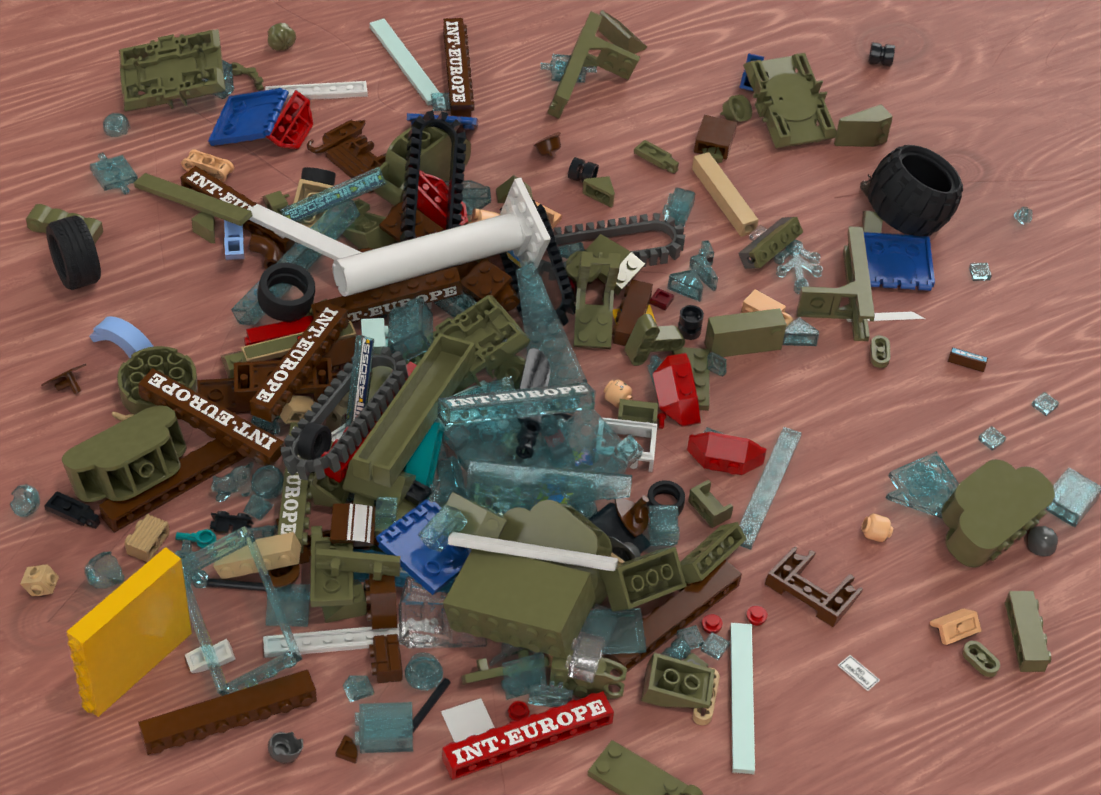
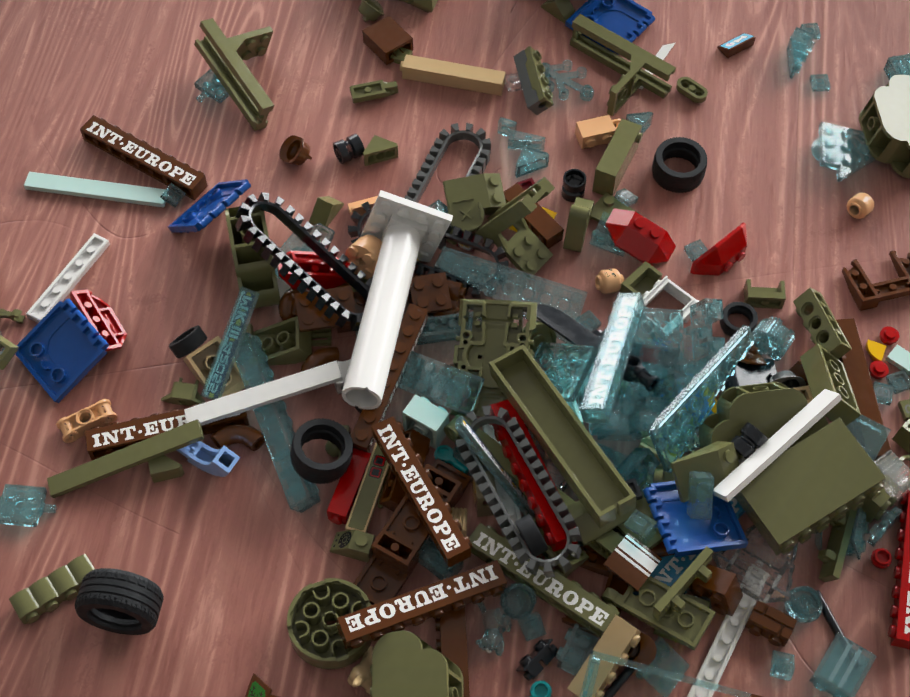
camera: 50 degrees left, 10 degrees up
light blue arch [89,316,154,358] -> none
reddish brown plate [307,119,366,153] -> none
reddish brown hinge [326,135,386,194] -> none
white sticker [441,698,495,742] -> none
olive slope [598,10,647,54] -> none
clear light blue wheel [661,638,691,660] -> none
clear light blue brick [662,187,695,227] -> none
clear light blue tile [740,427,802,550] -> none
none -> black tyre [652,137,707,193]
none -> black wheel [730,422,768,459]
none -> clear light blue slope [787,27,815,79]
none -> yellow tile [866,339,886,361]

